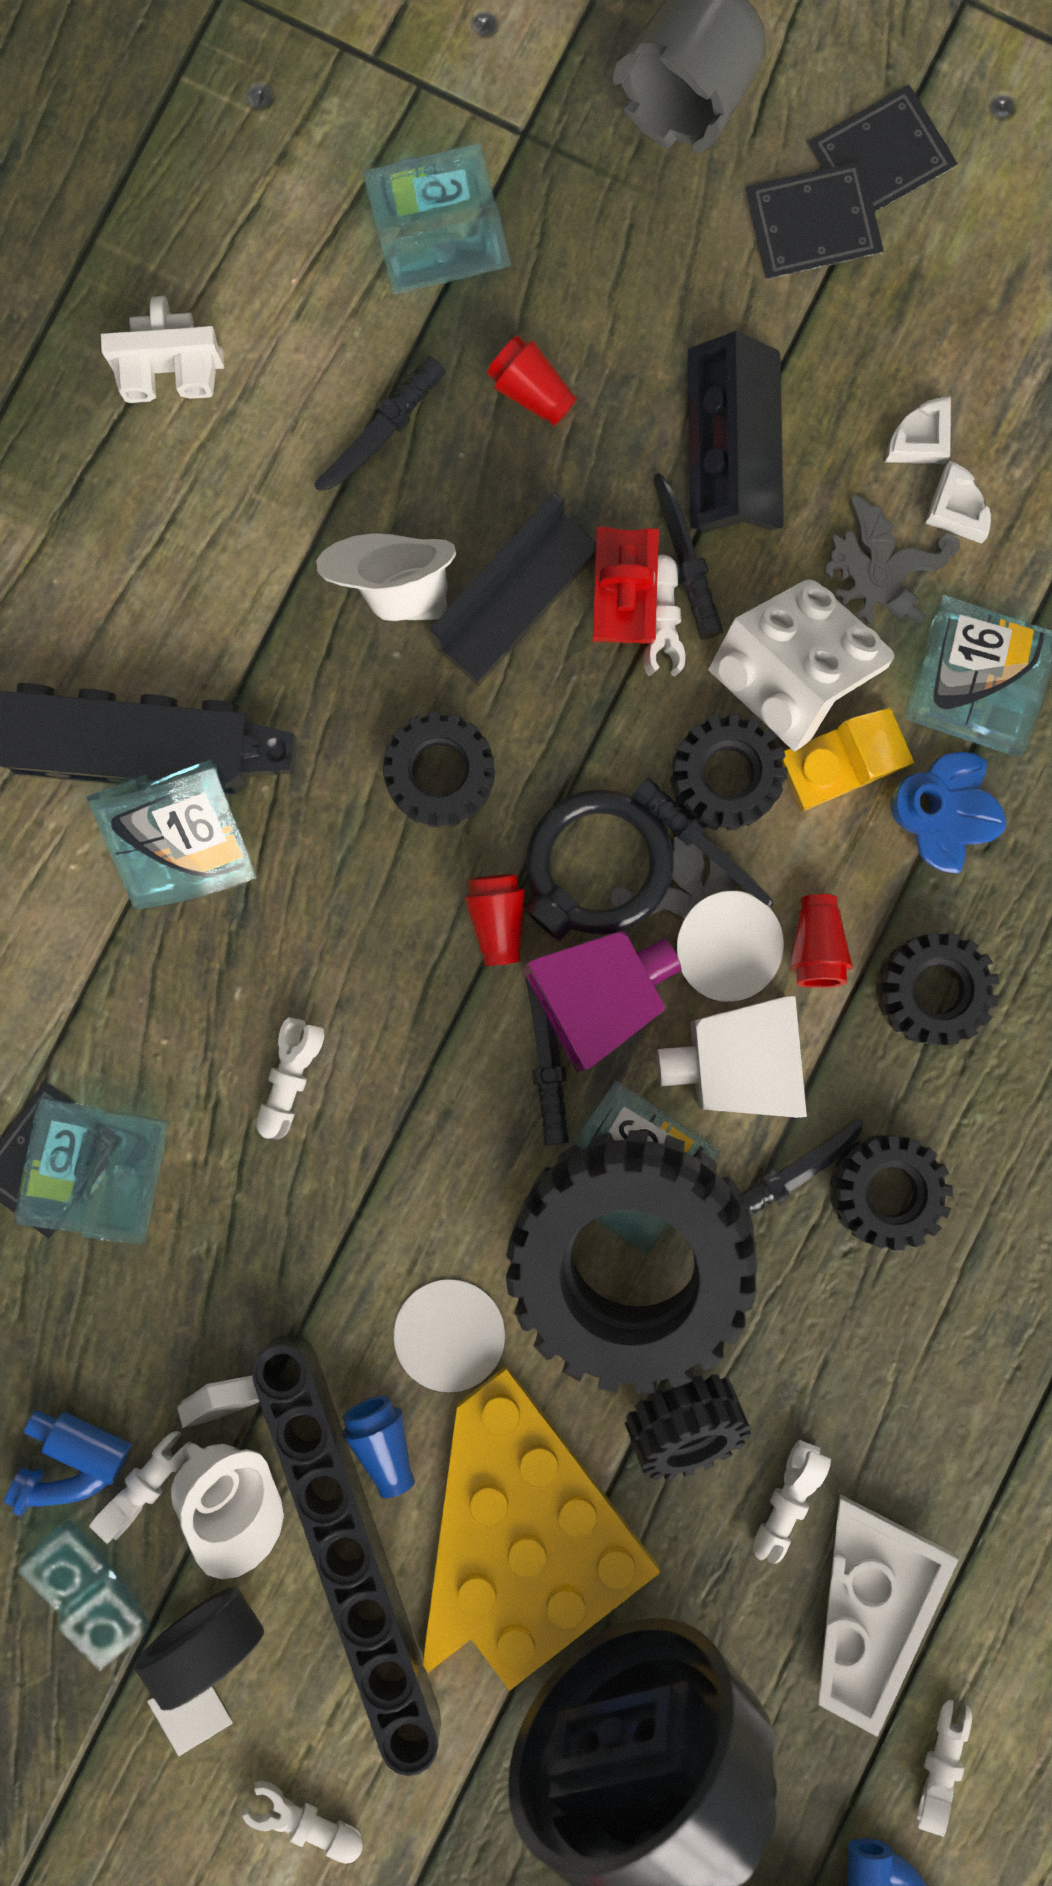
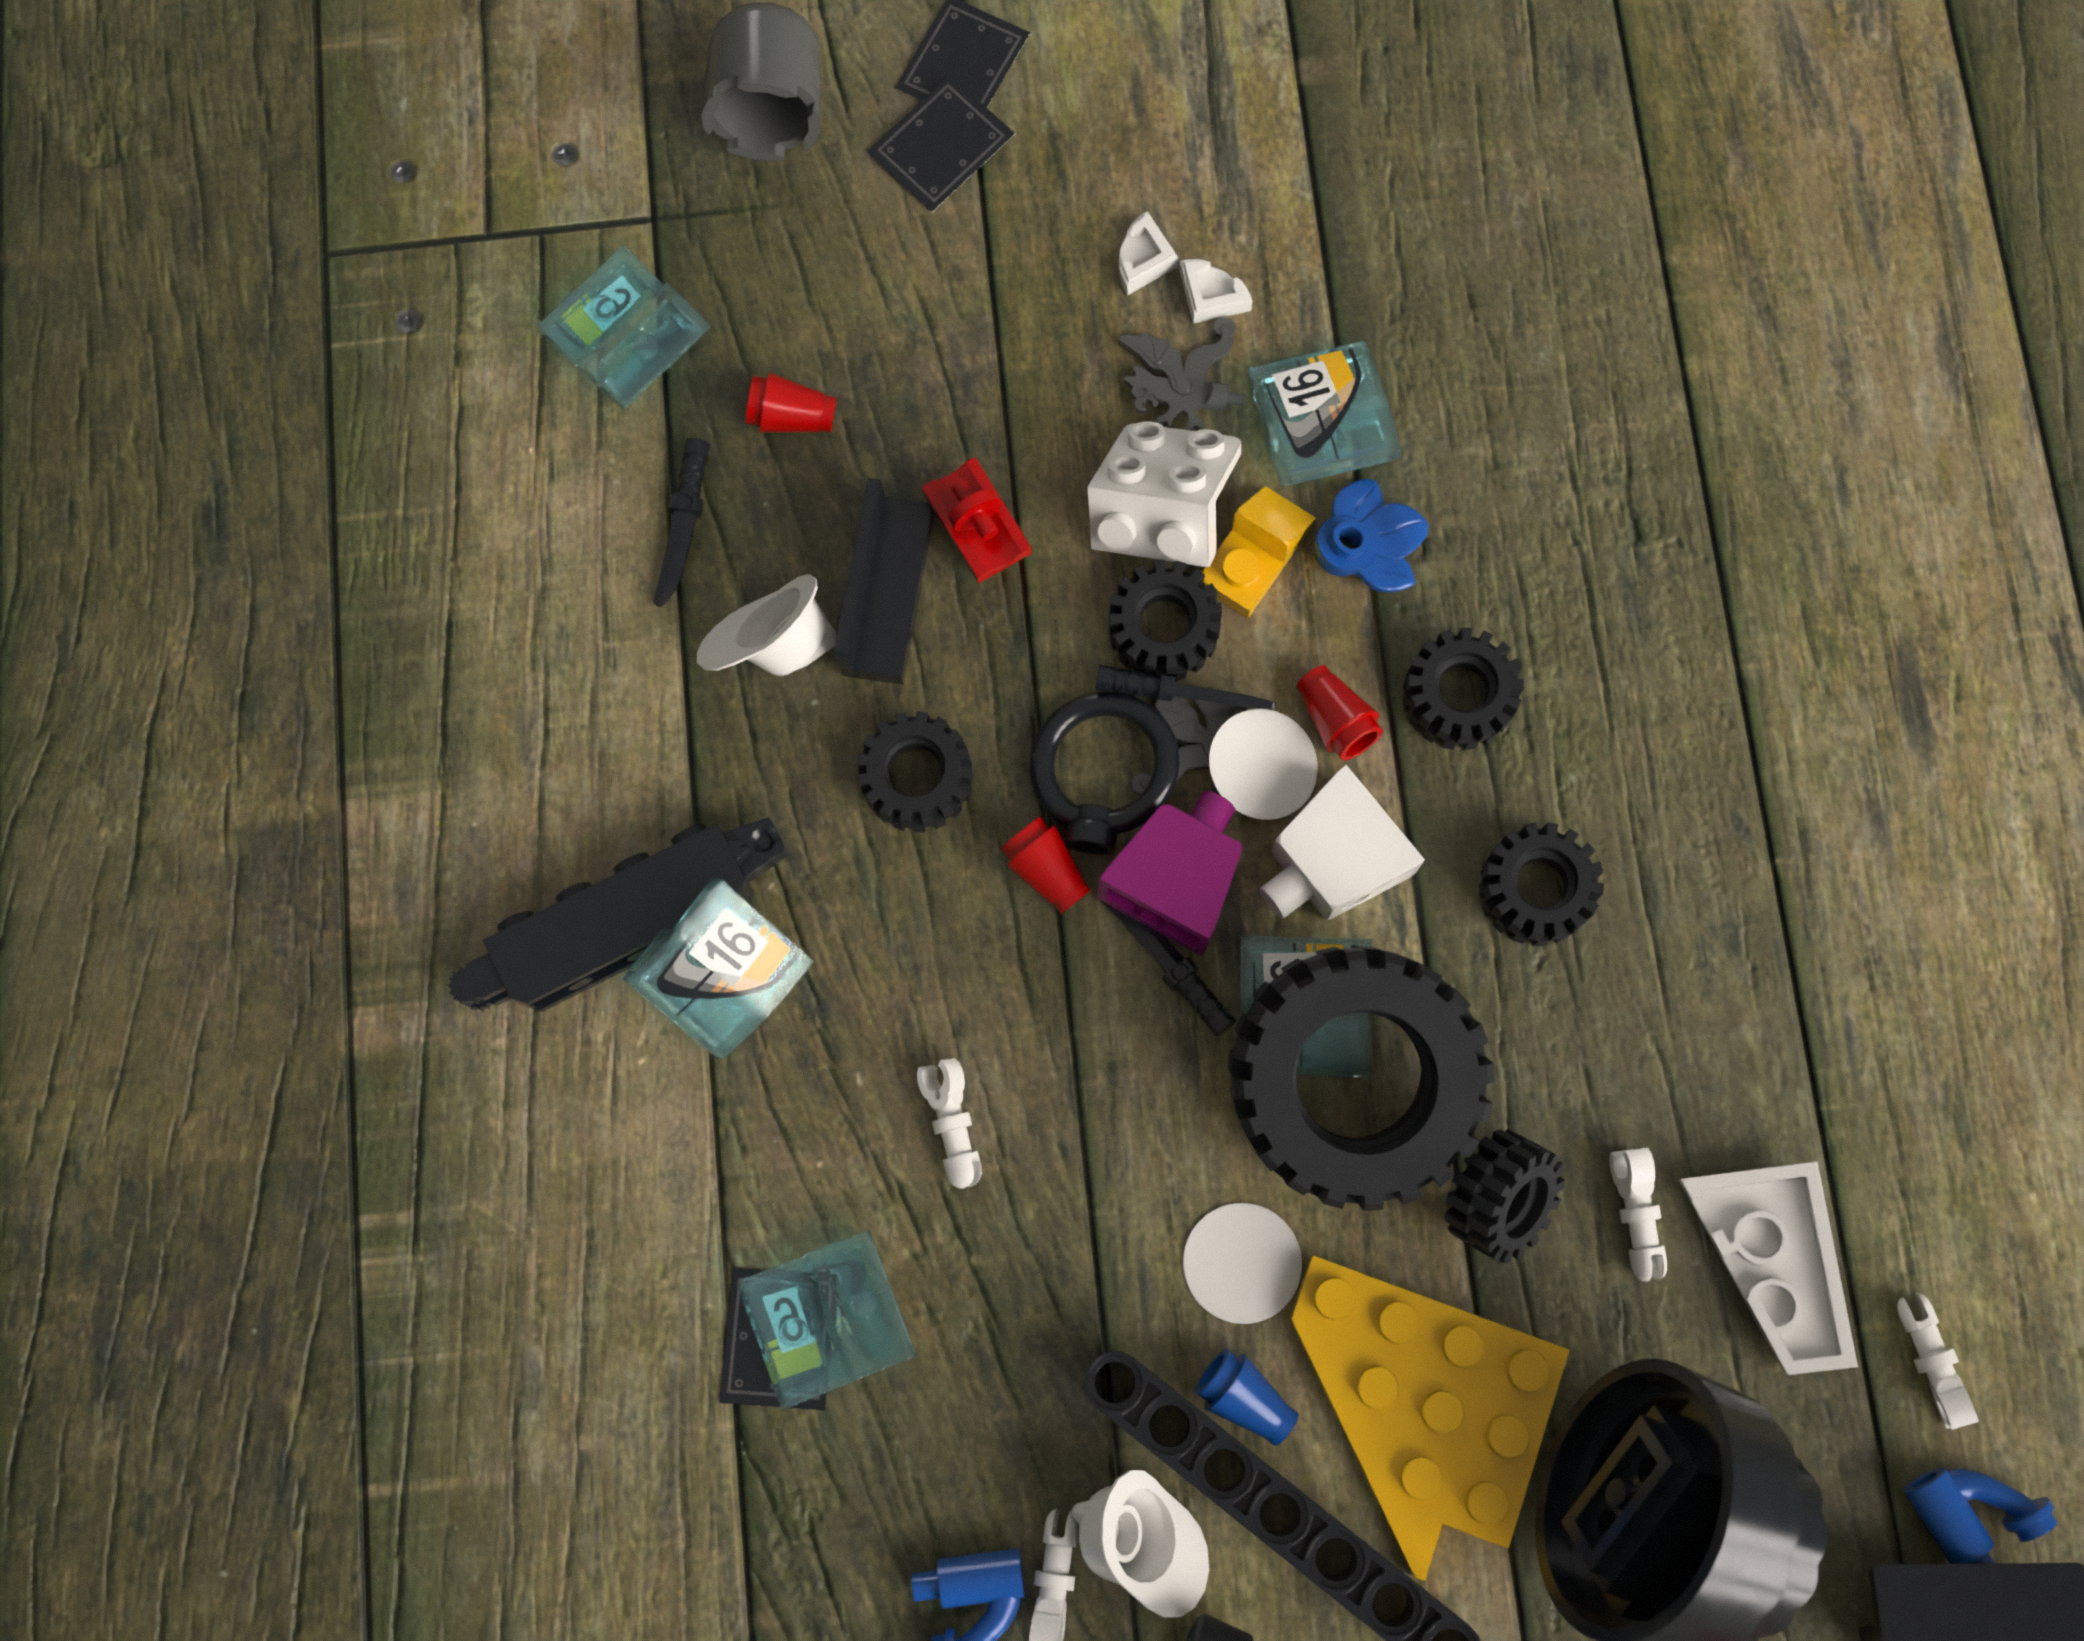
camera: 25 degrees left, 10 degrees down
white hips [101,296,224,403] -> none
white tile [177,1376,260,1428] -> none
white piece [643,554,686,677] -> none
black piece [654,473,724,640] -> none
black panel [688,331,784,533] -> none
black piece [740,1119,863,1216] -> none

